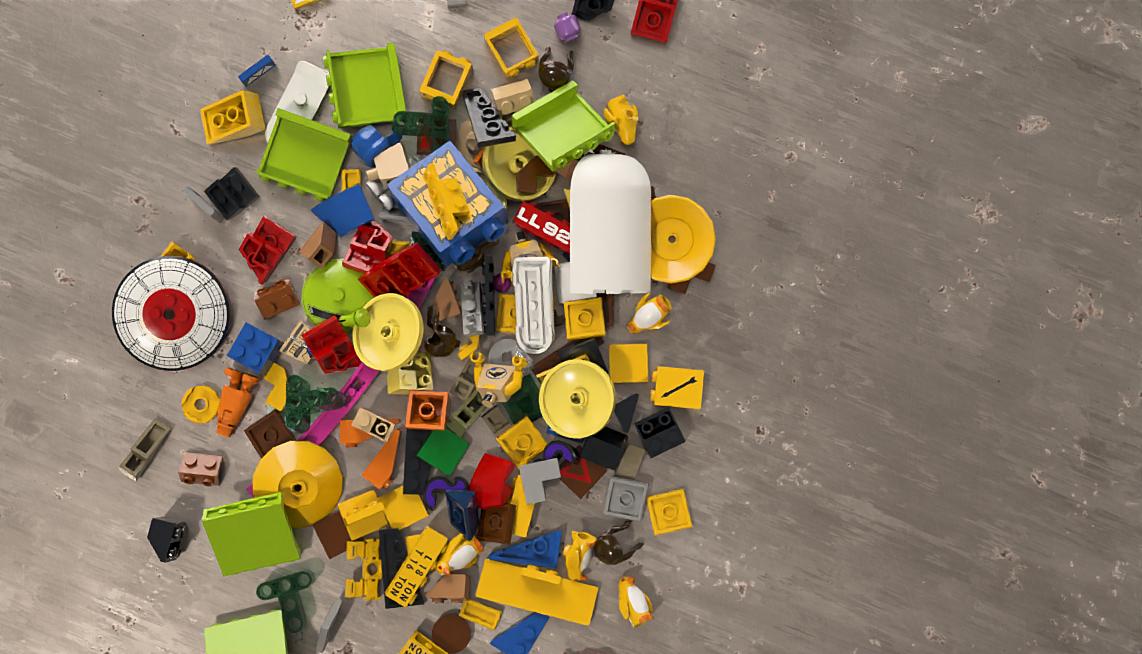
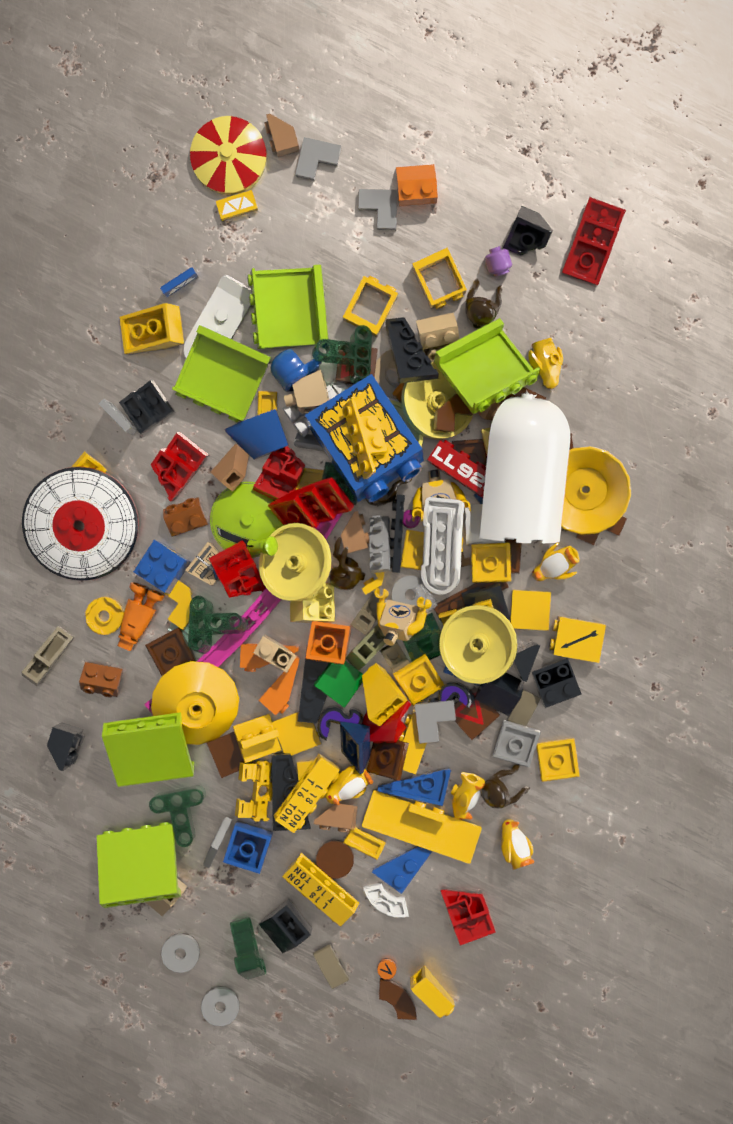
camera: 10 degrees right, 5 degrees up
none -> blue brick [223,821,273,874]
none -> yellow slope [362,663,408,726]

